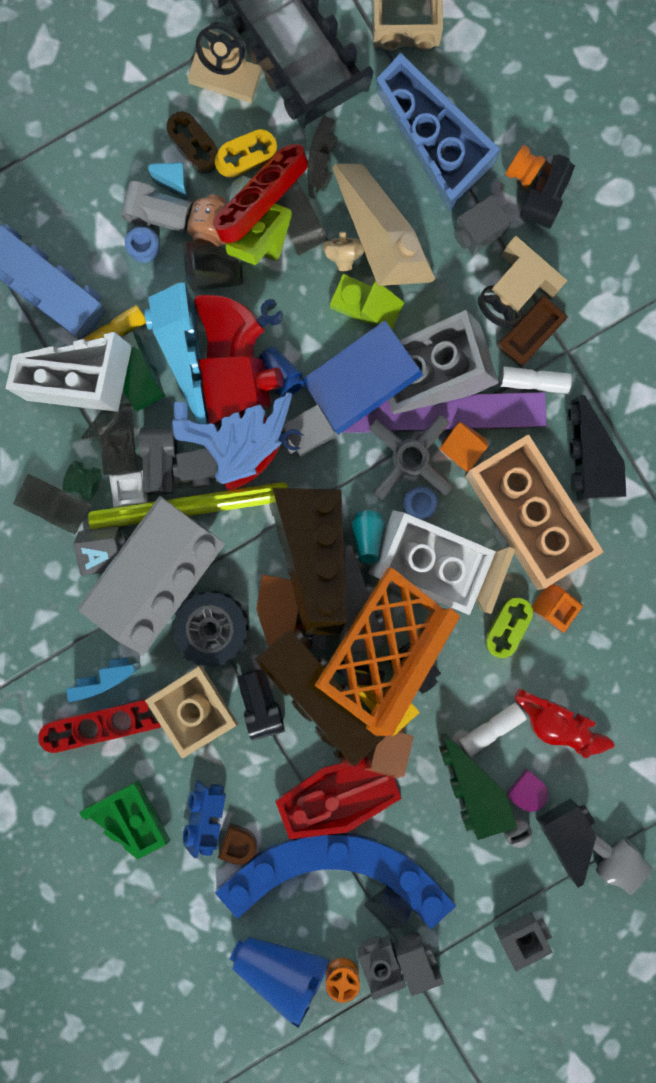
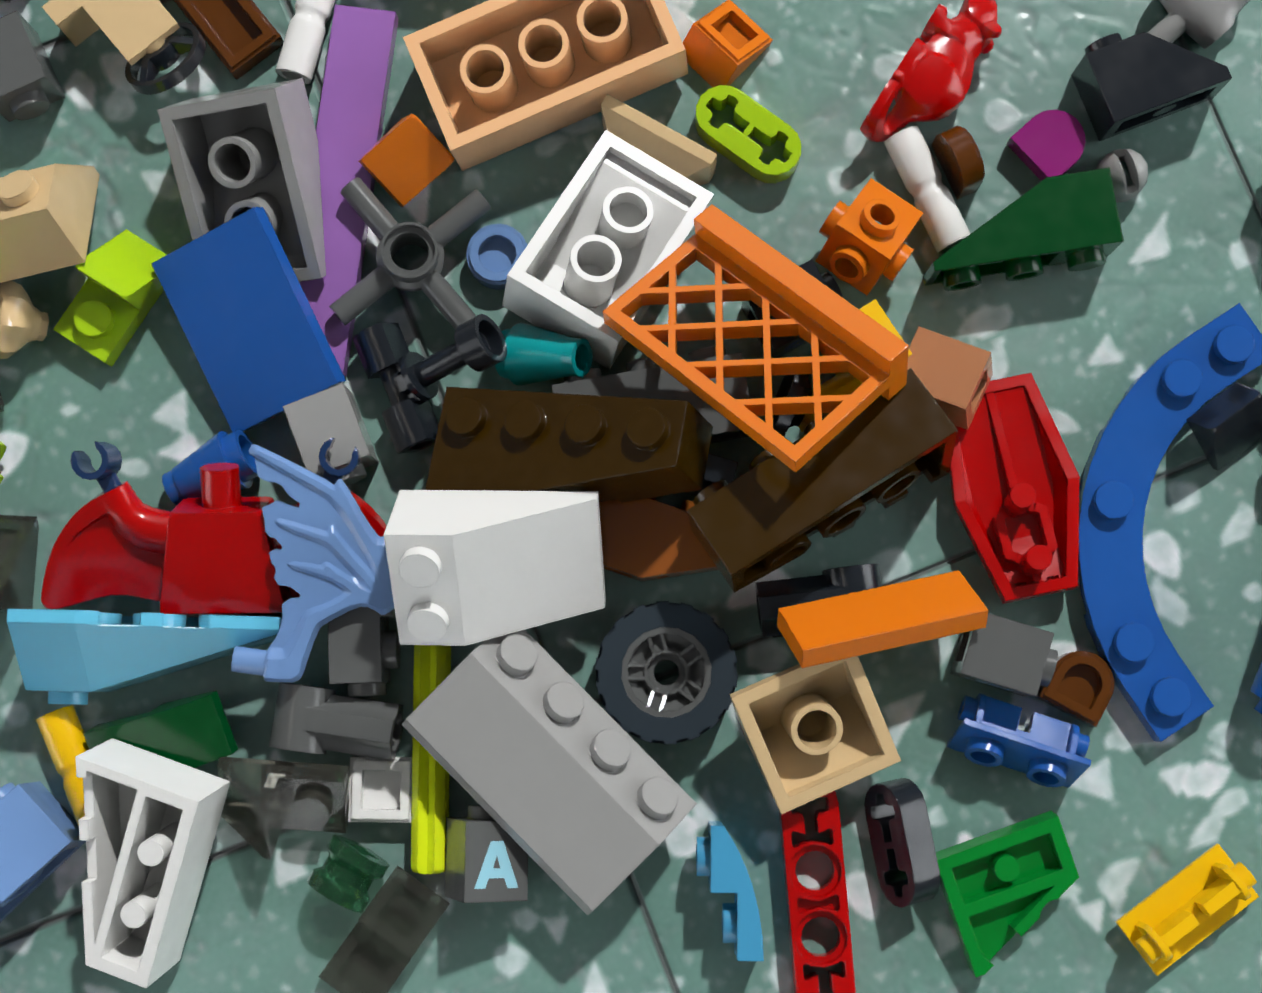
camera: 70 degrees left, 5 degrees down
none -> black bar [352,314,507,454]
none -> white slope [384,490,606,646]
none -> orange tile [777,570,989,668]
none -> orange brick [815,178,924,296]
none -> black beam [864,778,940,908]
none -> reddish brown tile [931,126,985,200]
none -> dark grey brick [950,613,1058,696]
none -> yellow hinge [1115,843,1259,976]

